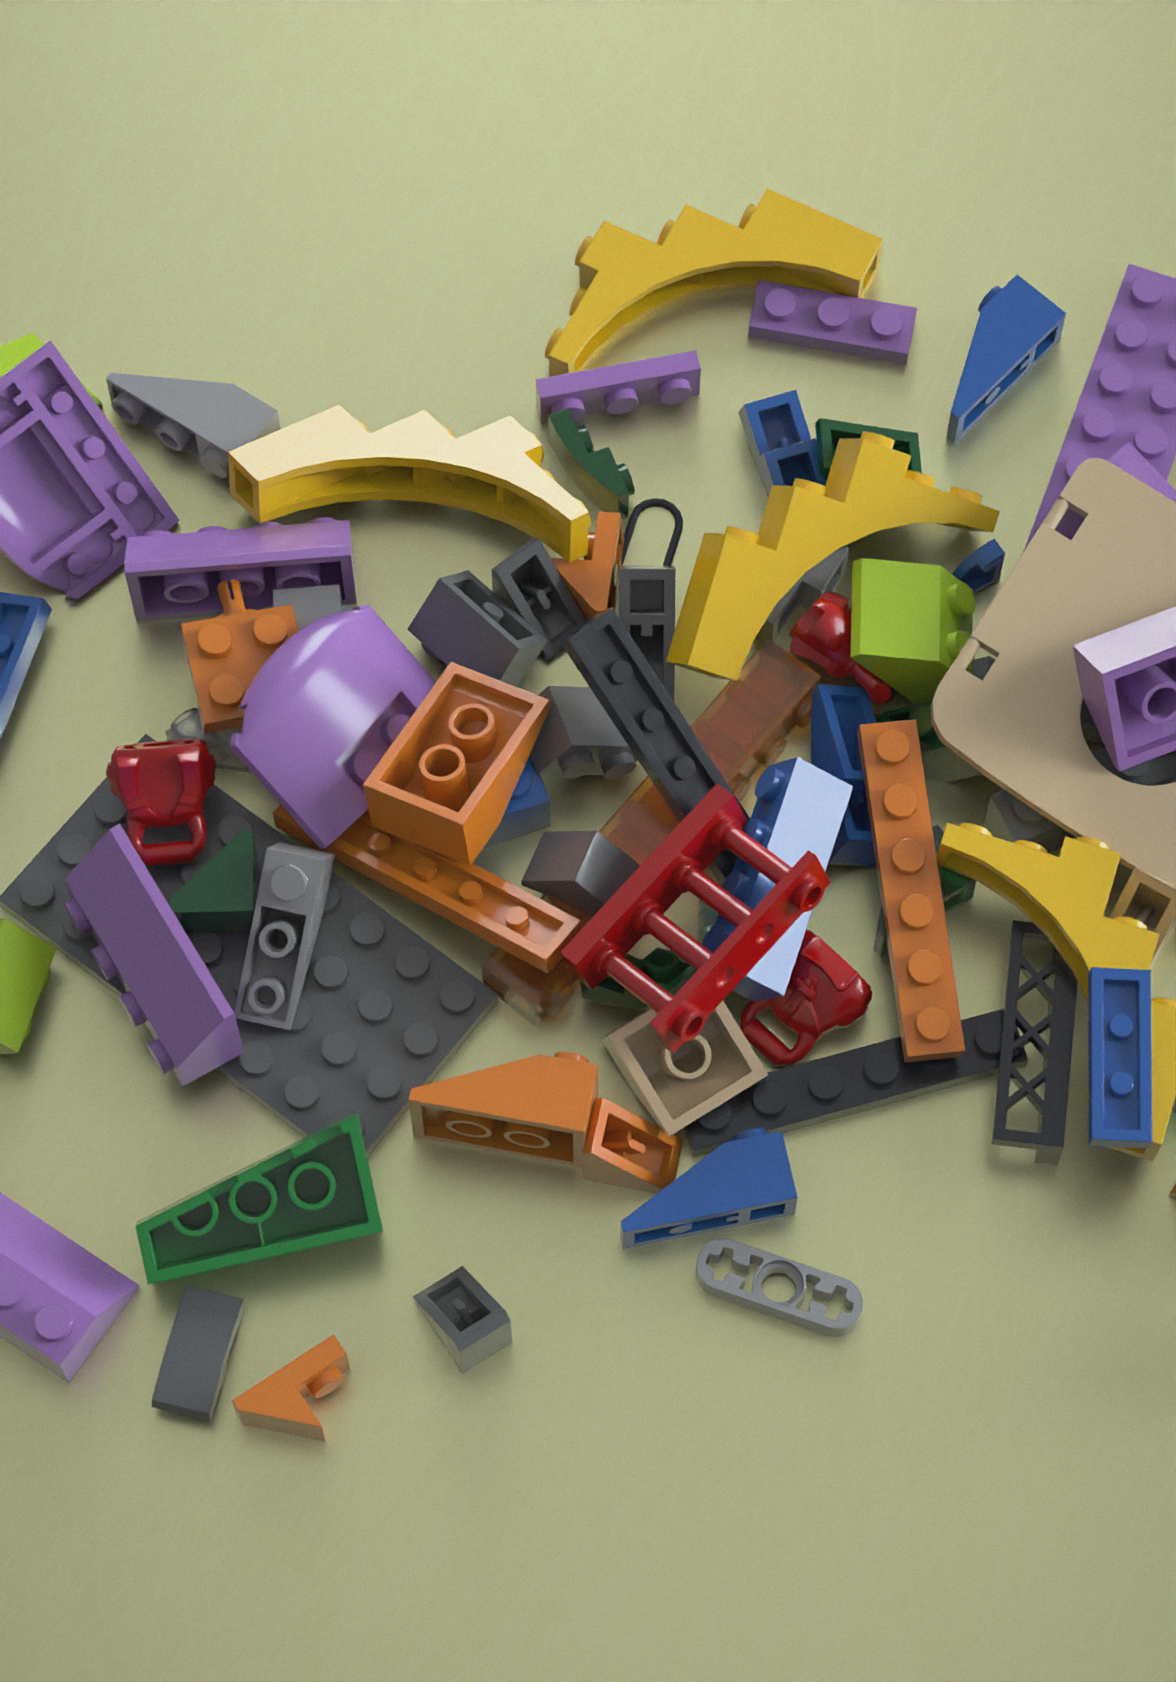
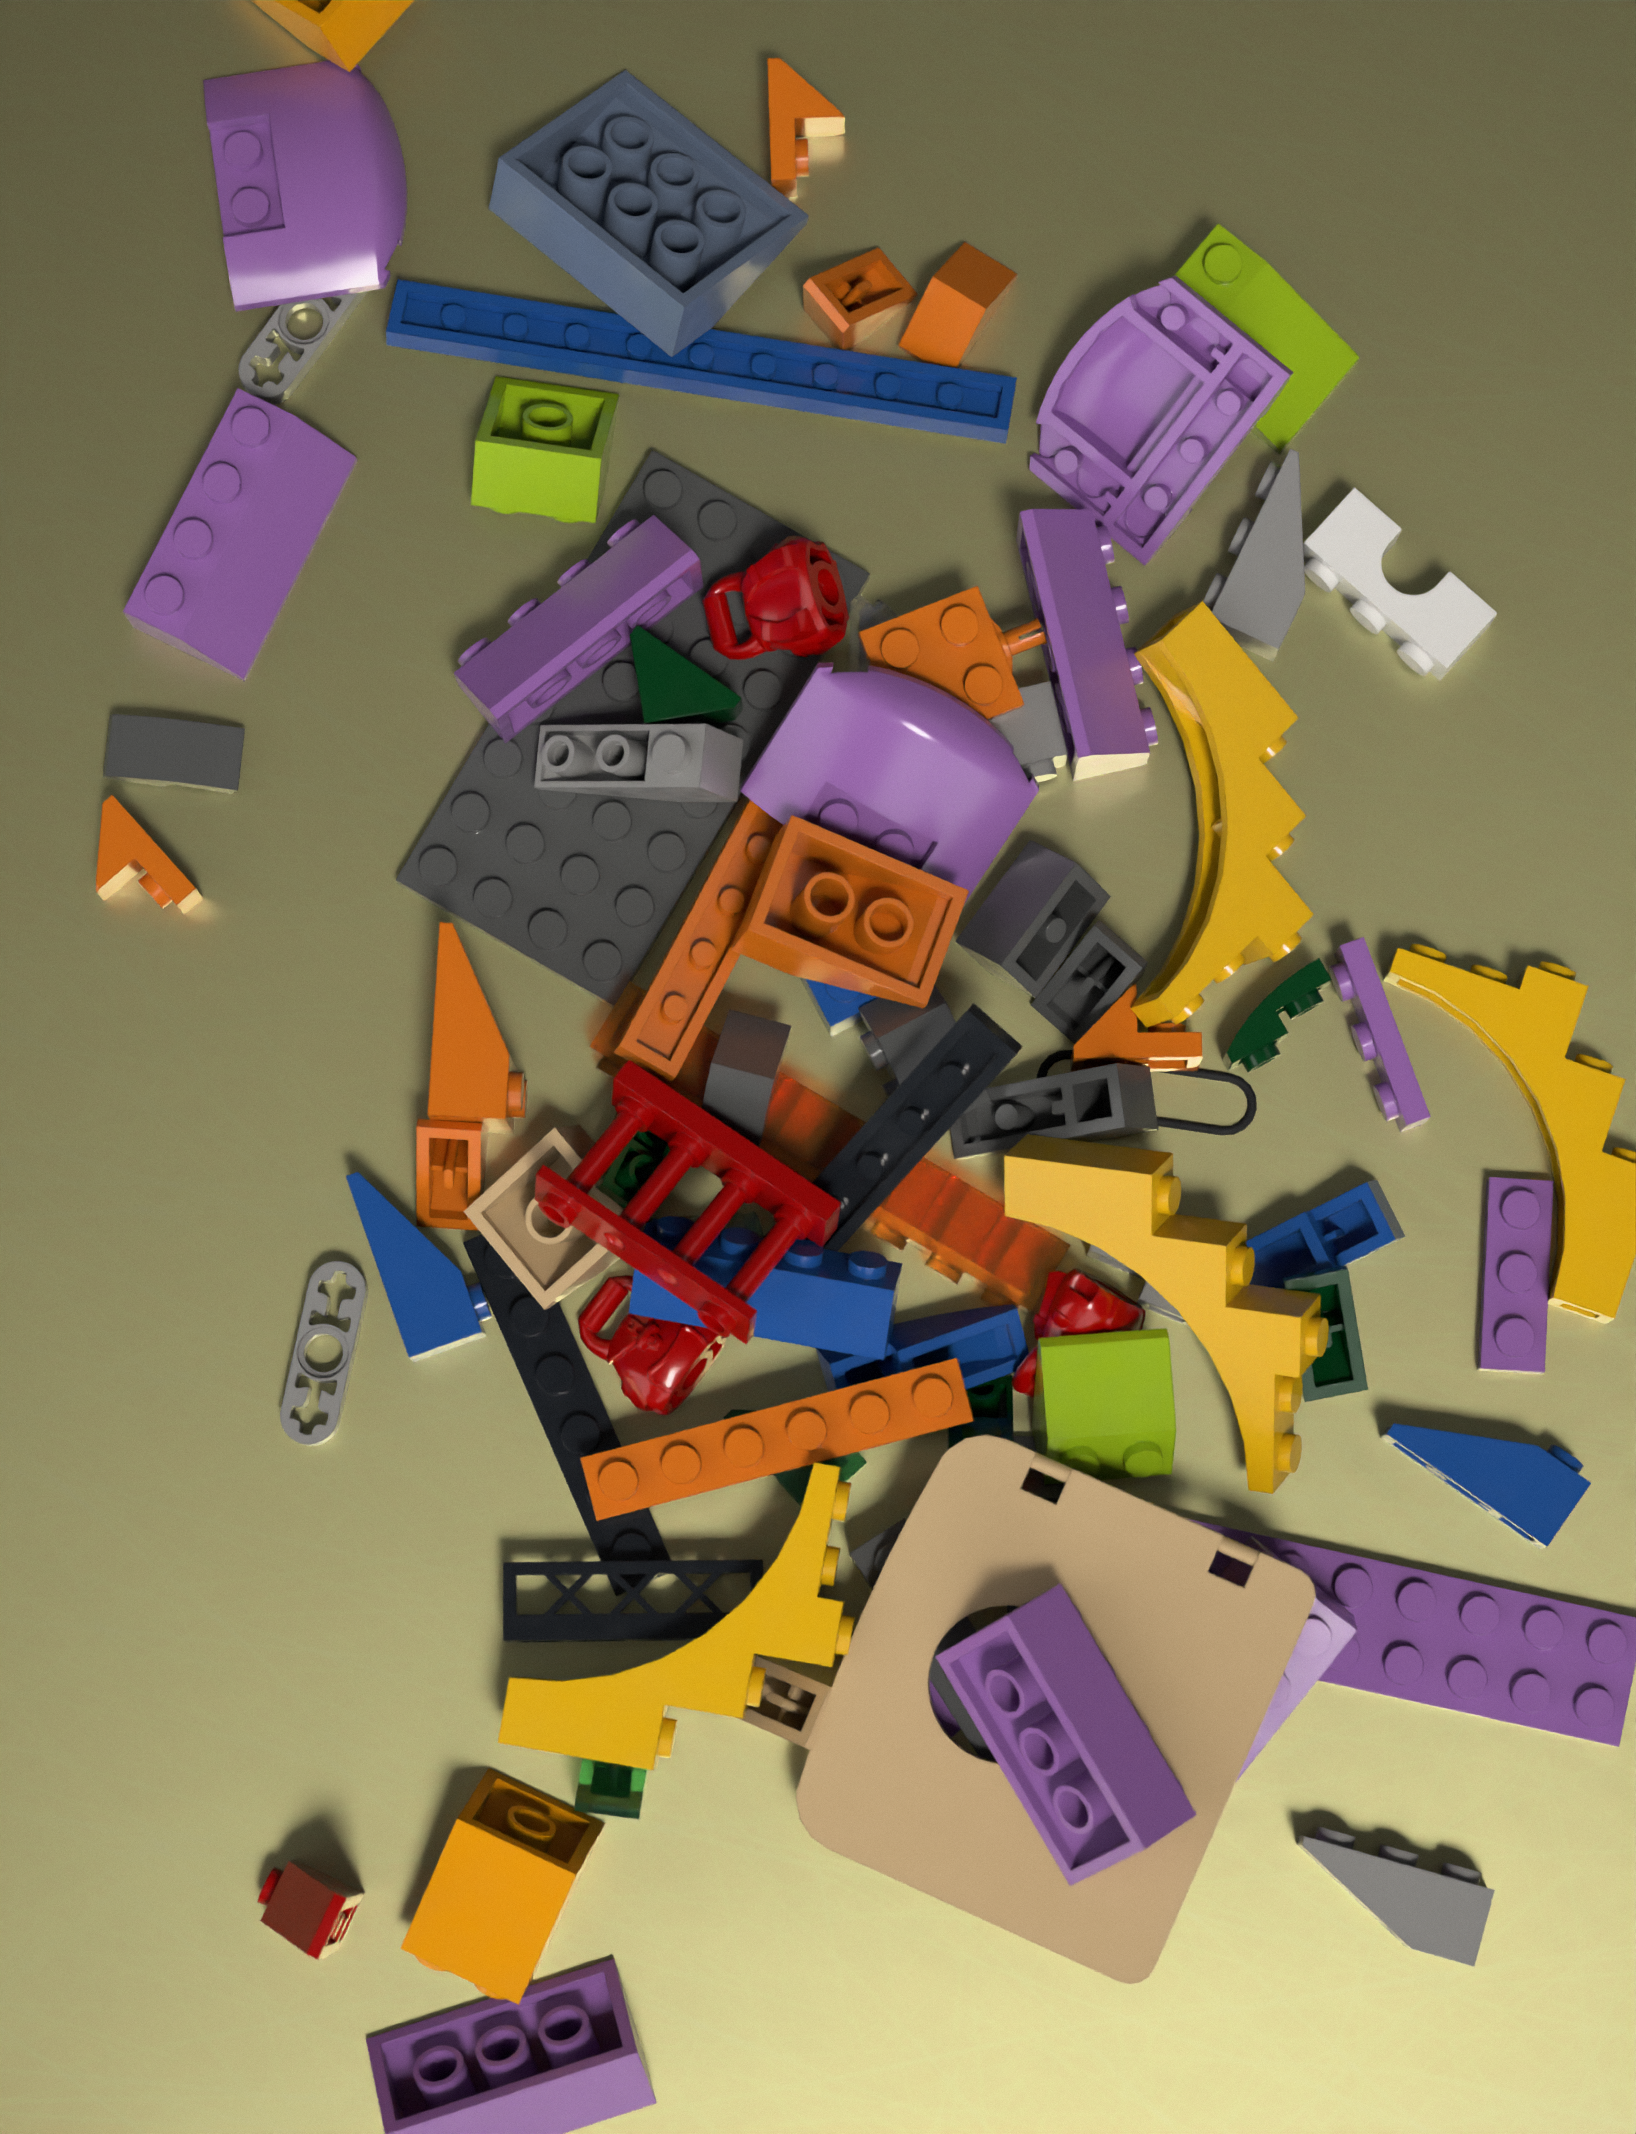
camera: 85 degrees right, 15 degrees up
green wedge [135,1112,383,1285] -> none
dark grey slope [413,1266,512,1374] -> none
blue tile [952,538,1005,594] -> none
blue plate [1088,967,1152,1149] -> none
none -> white arch [1303,487,1497,681]

